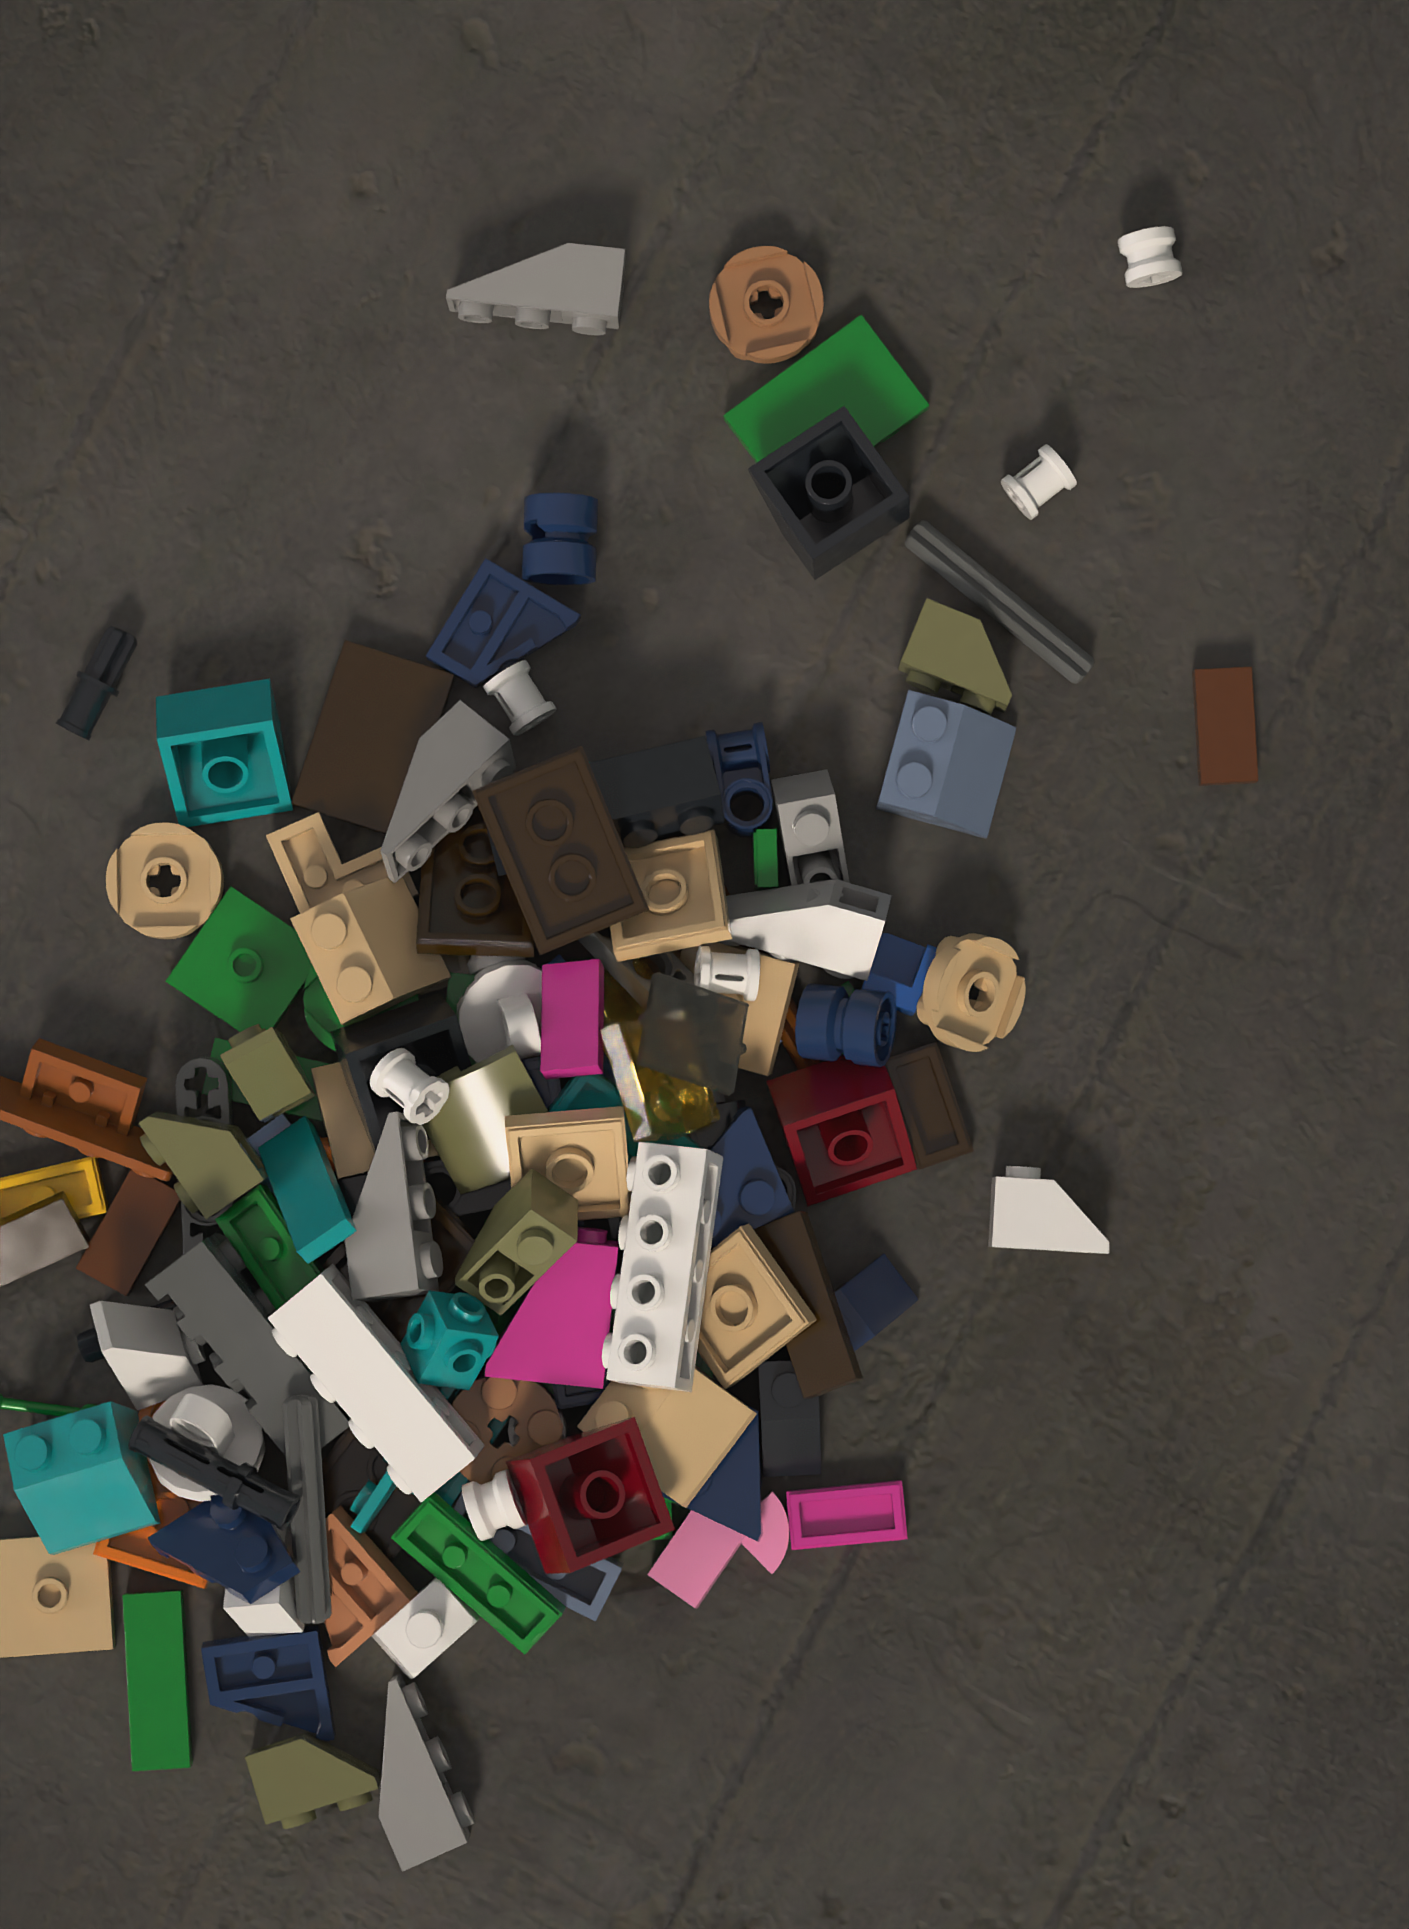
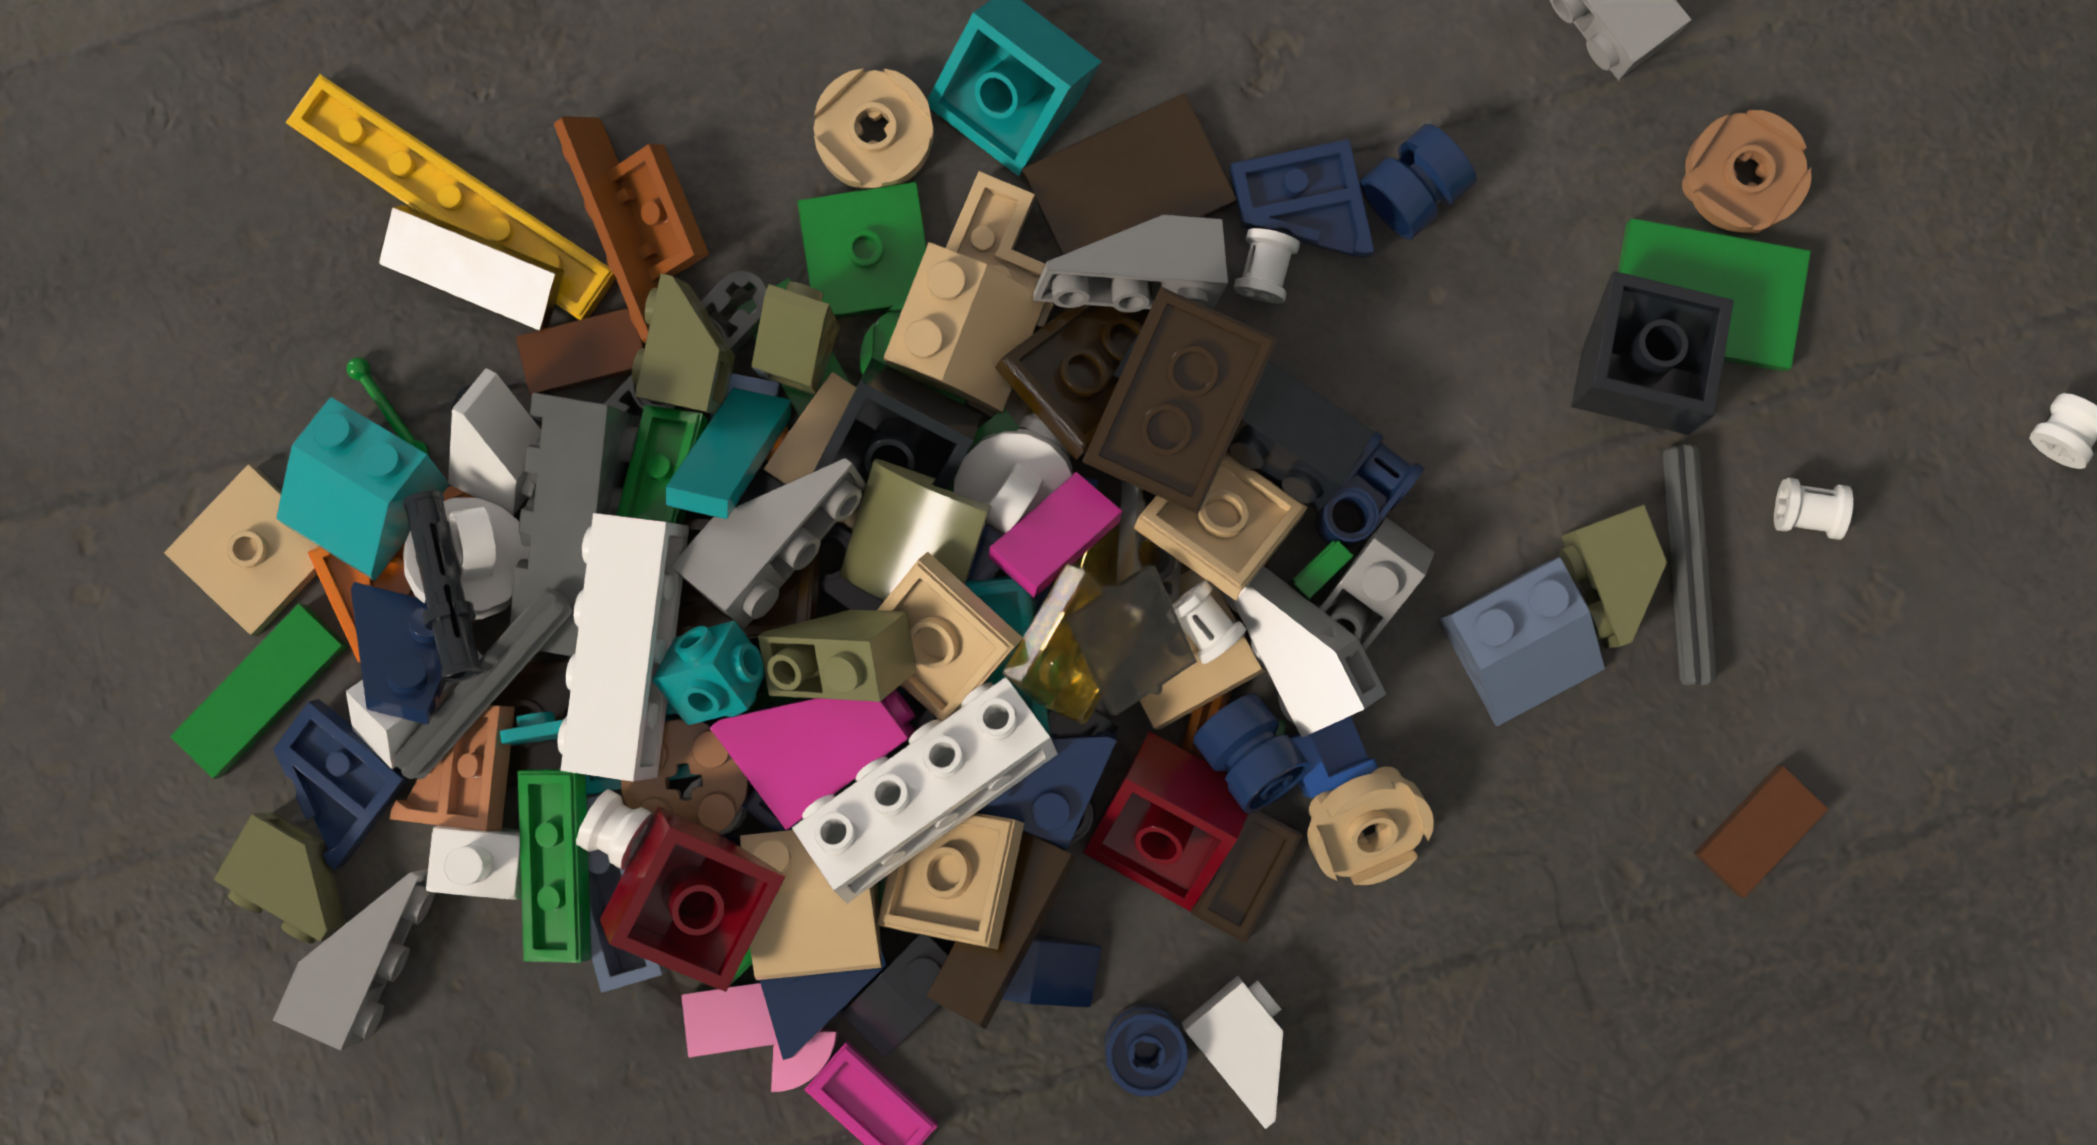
camera: 50 degrees right, 0 degrees up
white bush [370,1048,450,1125] -> none
none -> dark blue wheel [1104,1003,1188,1097]

